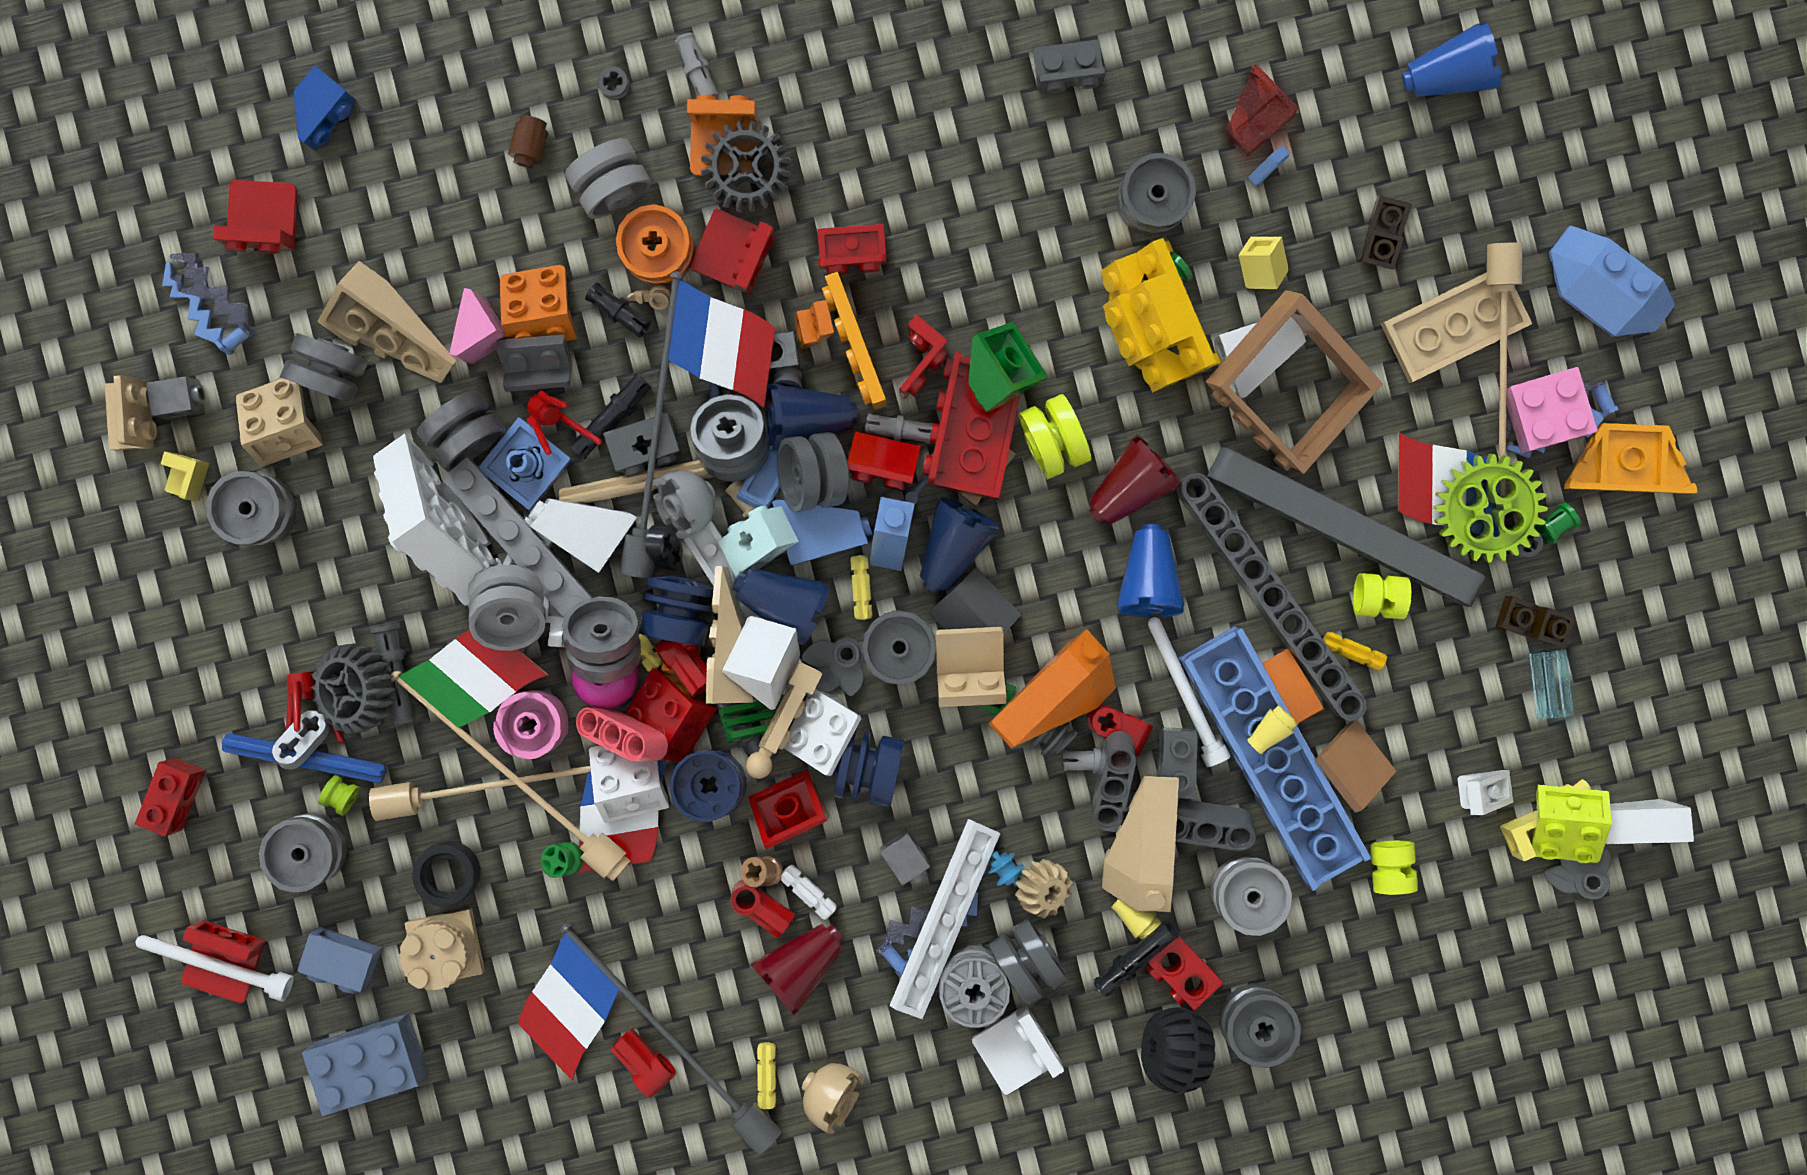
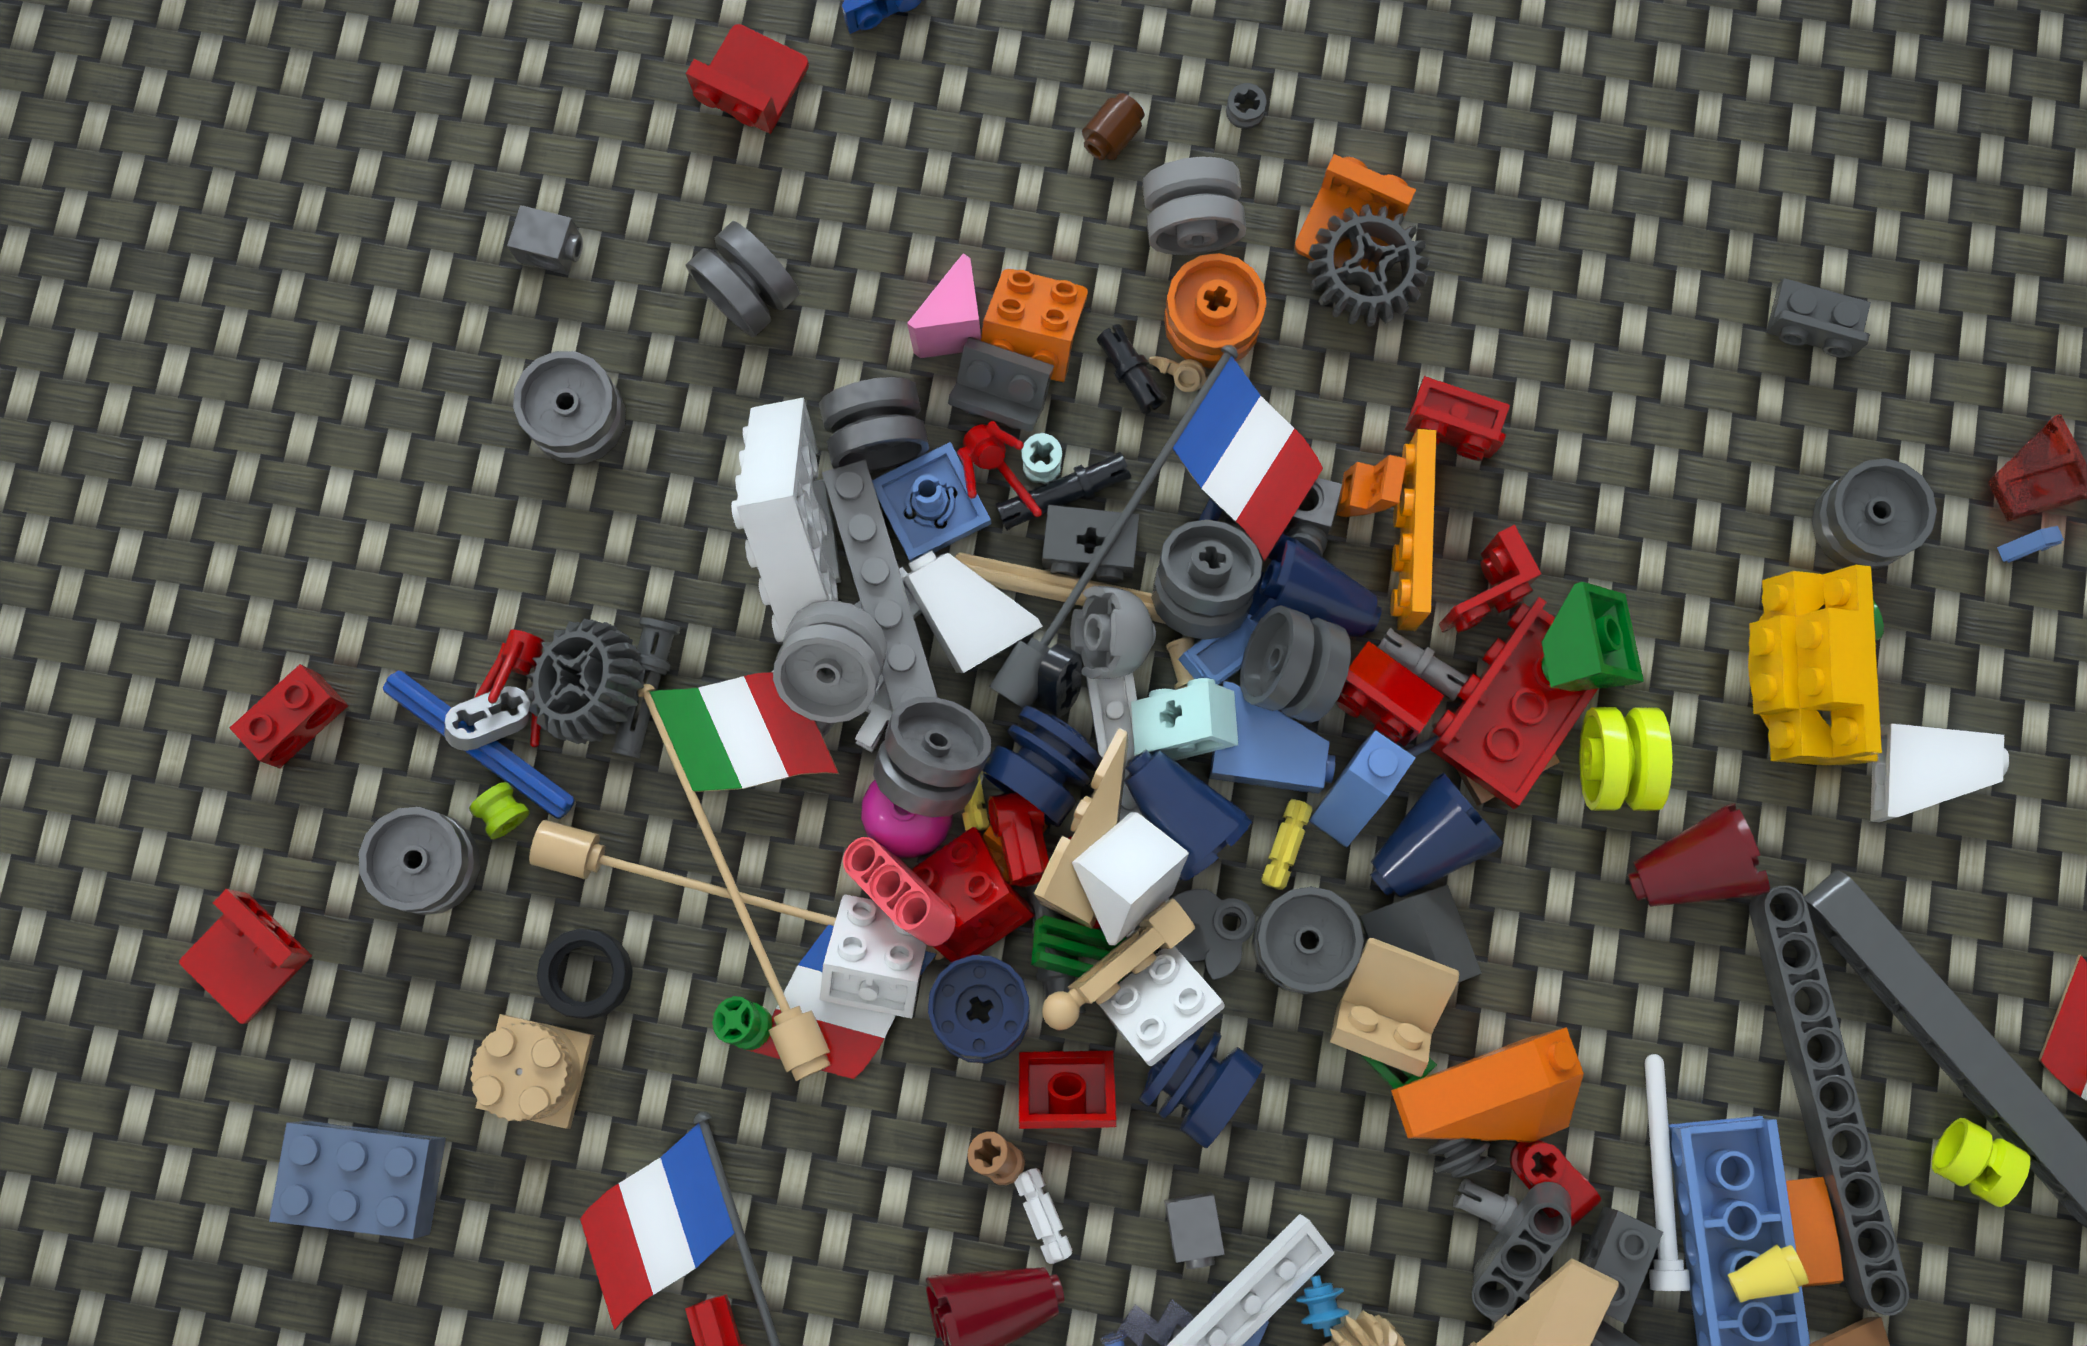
camera: 25 degrees right, 10 degrees down
tan bracket [105,375,157,451] -> none
white piece [135,935,294,1002] -> none
light yellow panel [161,451,210,501] -> none
piece [162,253,257,355] -> none
tan bracket [236,378,323,467] -> none
sand blue piece [297,927,383,994] -> none
tan wedge [317,261,456,383] -> none
bright pink brick [493,690,569,759] -> none
light grey pin [674,32,719,98] -> none
red bracket [690,208,776,295] -> none
red piece [731,880,795,938] -> none
blue cone [1117,524,1184,617] -> none
medium nougat window [1206,291,1383,474] -> none
light yellow panel [1238,237,1288,289] -> none
yellow axle [1323,632,1387,671] -> none
none -> light aqua bush [1021,433,1062,484]

